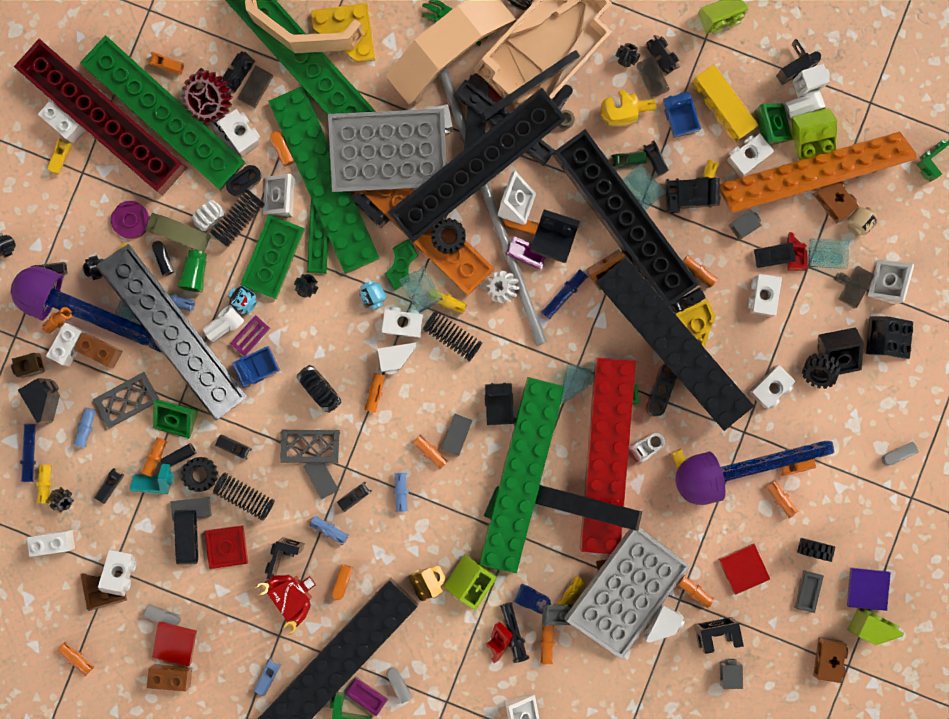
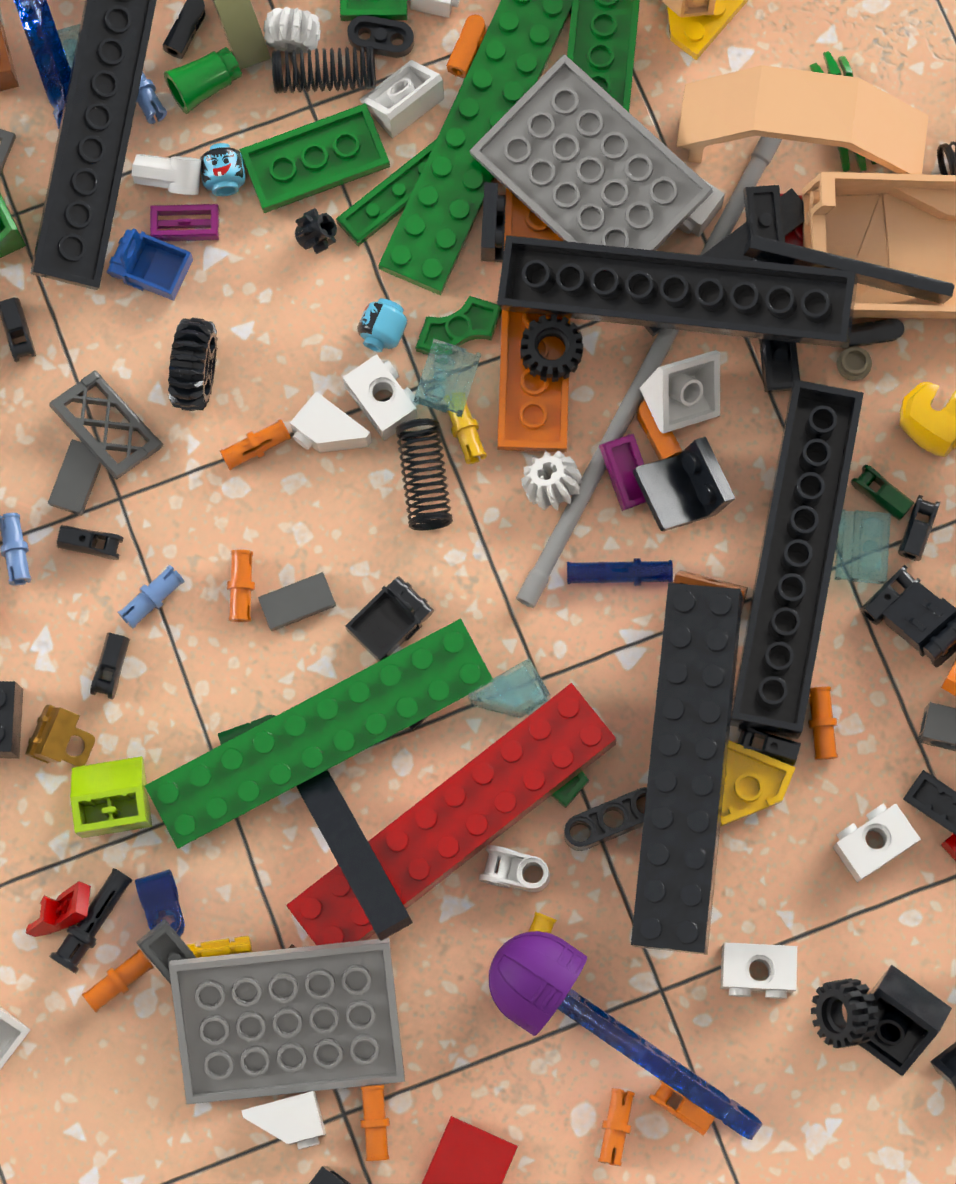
camera: 50 degrees right, 10 degrees down
none -> black bar [90,633,130,699]

